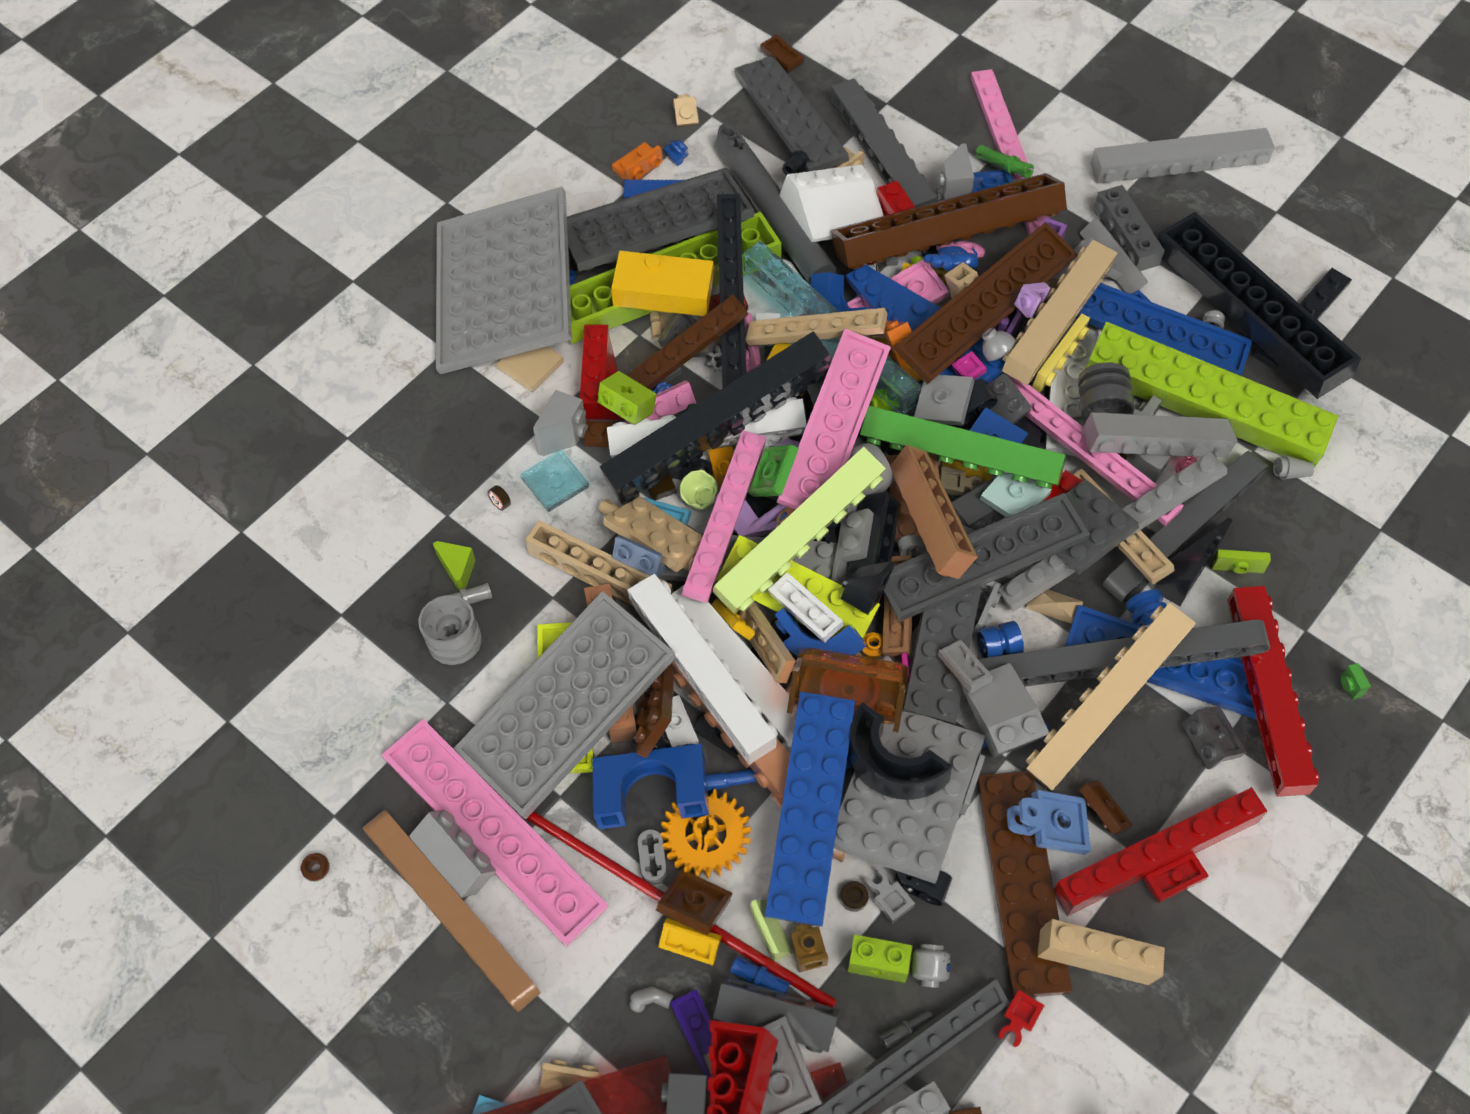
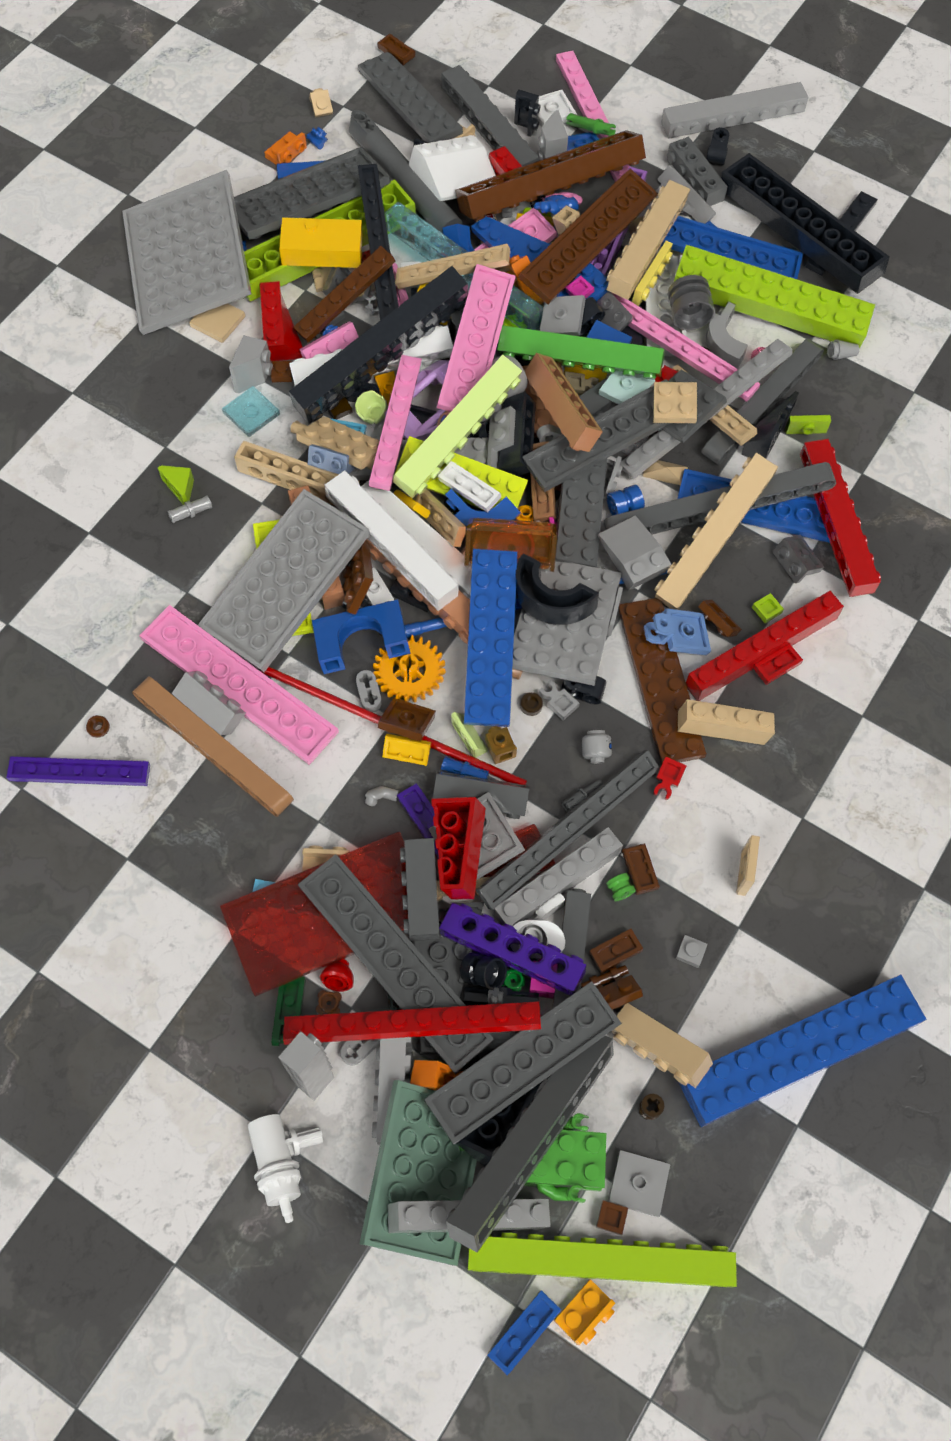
camera: 10 degrees left, 5 degrees up
light grey wheel [418,595,482,665] -> none
dark brown tile [488,485,511,511] -> none
lime brick [597,371,657,425] -> none
bright green tile [748,444,799,497] -> none
black pin [782,150,808,175] -> none
black slope [841,561,895,615] -> none
lime brick [848,935,912,983] -> none
light grey plate [938,639,993,693] -> none
light grey brick [982,328,1015,361] -> none
lavender bracket [1014,282,1050,318] -> none
light grey brick [1082,412,1237,458] -> none
blue wheel [1126,589,1167,626] -> none
light grey bush [1203,310,1225,329] -> none
bright green plate [1340,663,1371,700] -> none
none -> dark purple plate [6,756,150,786]
none -> black bracket [514,89,541,137]
none -> white tile [538,90,577,126]
none -> tan plate [653,382,697,423]
none -> black piece [706,127,729,165]
none -> lime plate [752,593,784,623]

